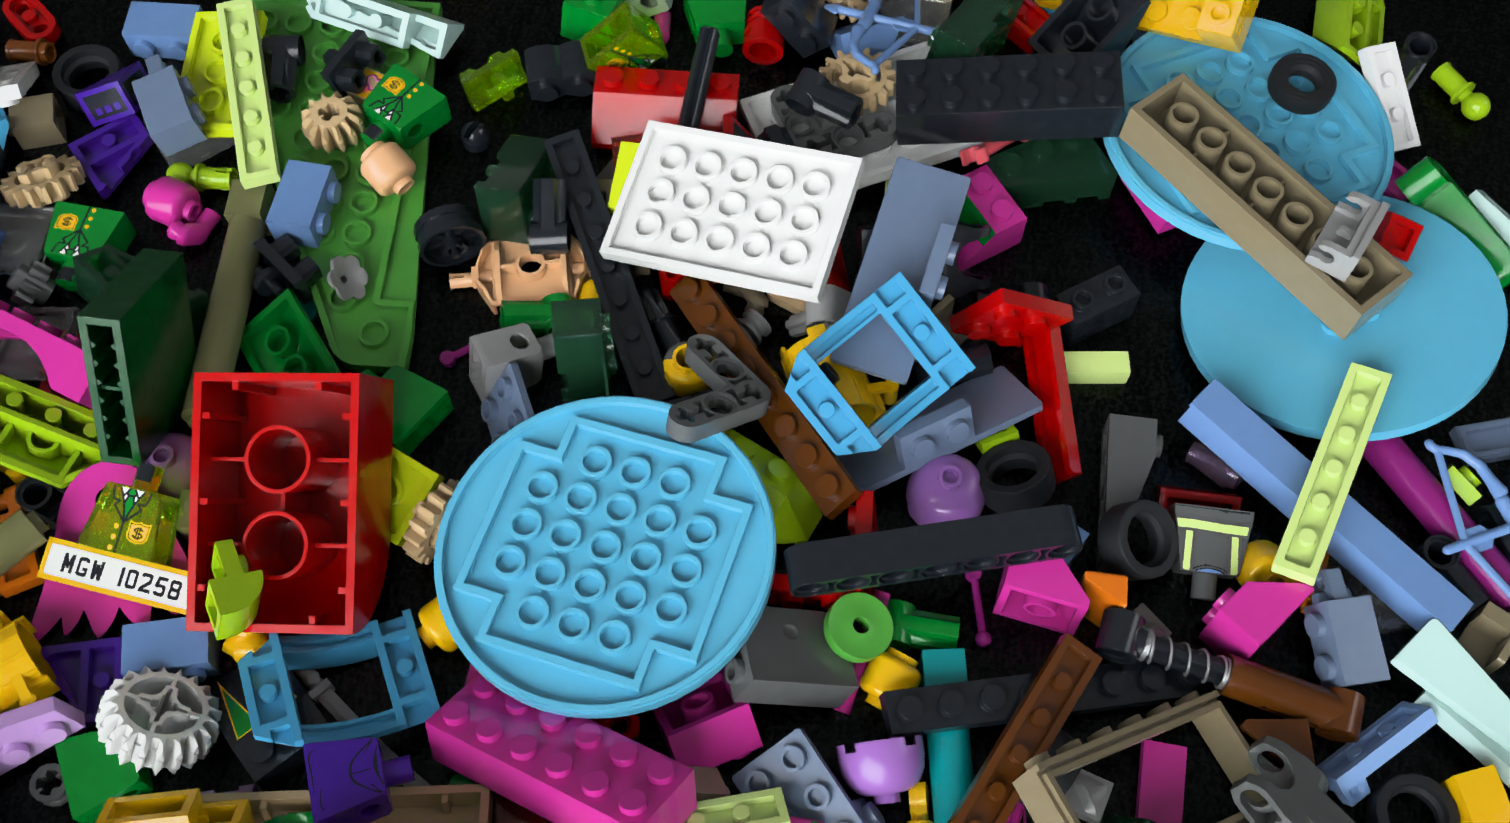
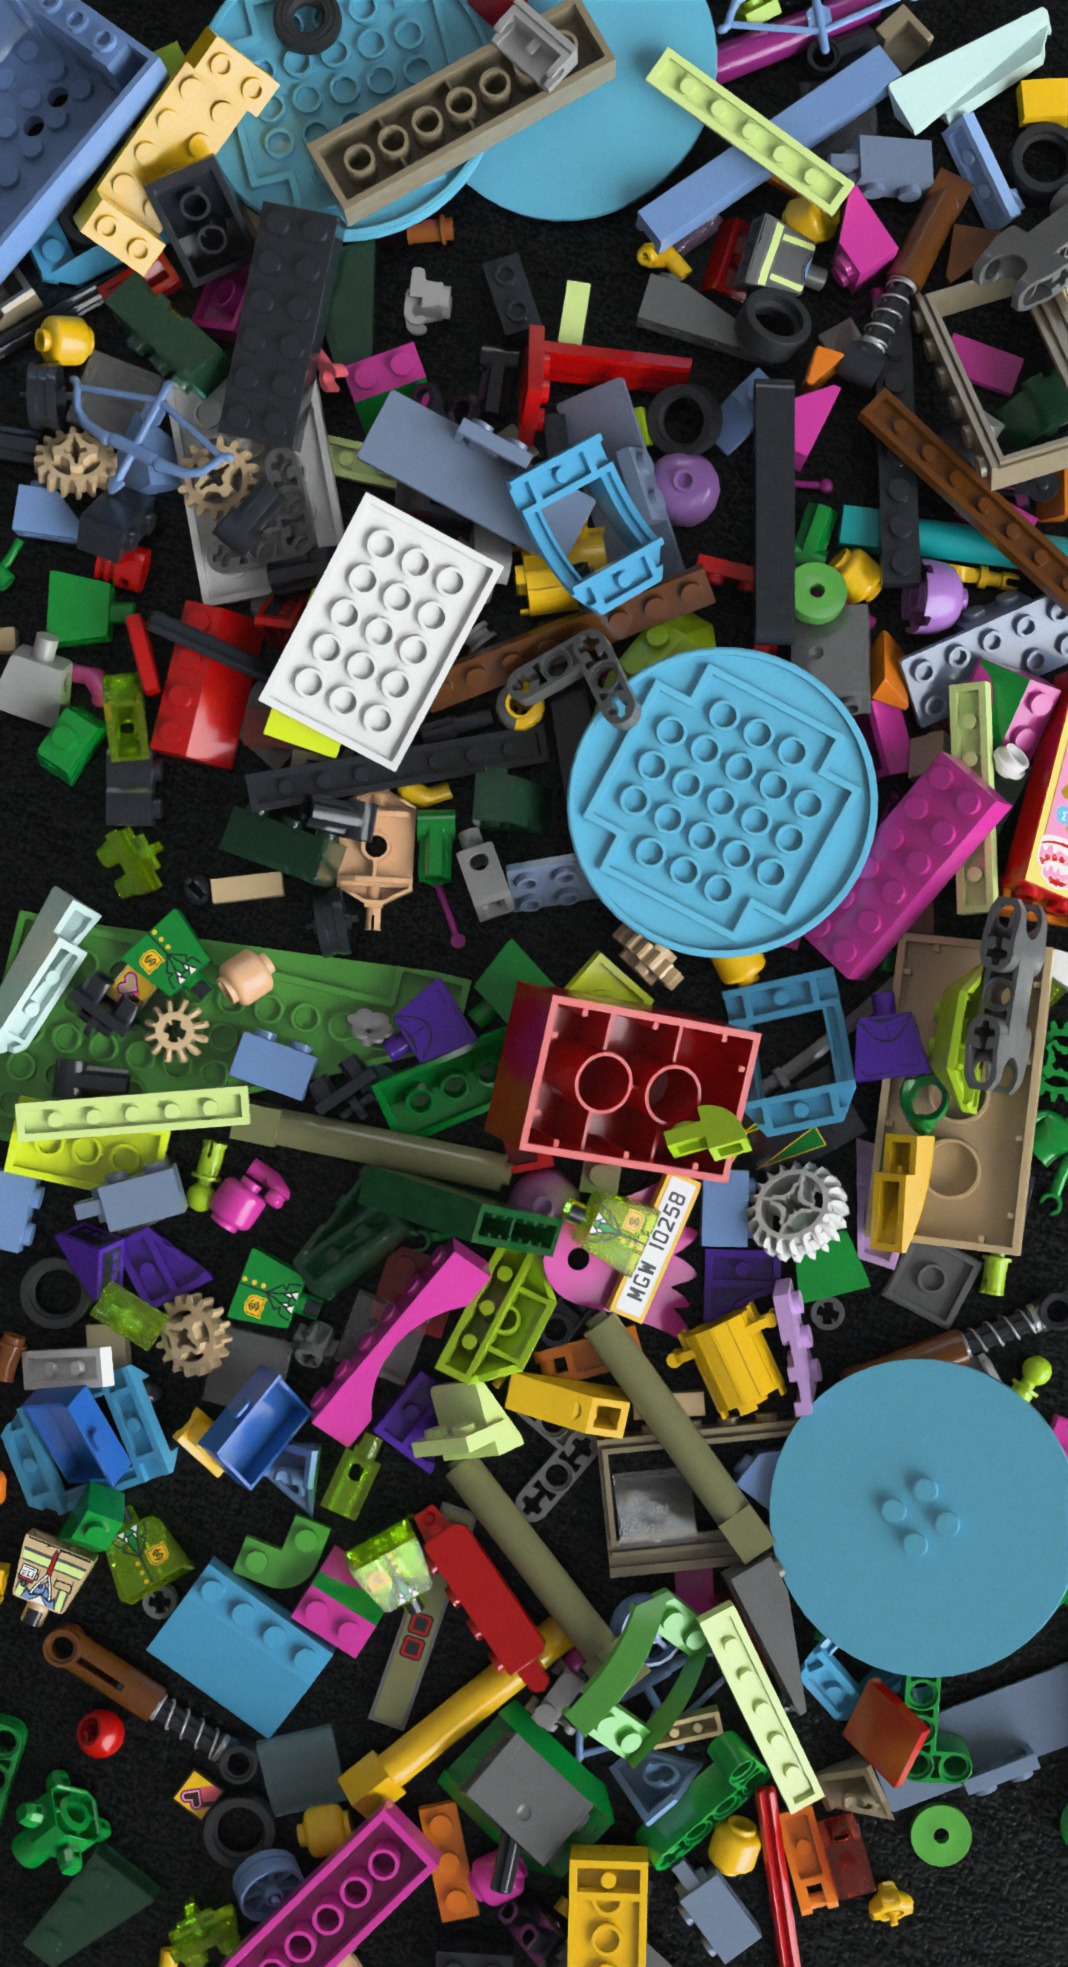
camera: 85 degrees left, 25 degrees up
none -> clear neon green hips [89,1281,169,1351]
none -> red tile [125,613,164,701]
none -> tan piece [210,871,286,904]
none -> dark purple torso [382,977,478,1063]
none -> light grey piece [404,267,452,336]
none -> dark orange pin [406,214,454,245]
none -> yellow arm [636,242,692,281]
none -> orange slope [871,630,908,710]

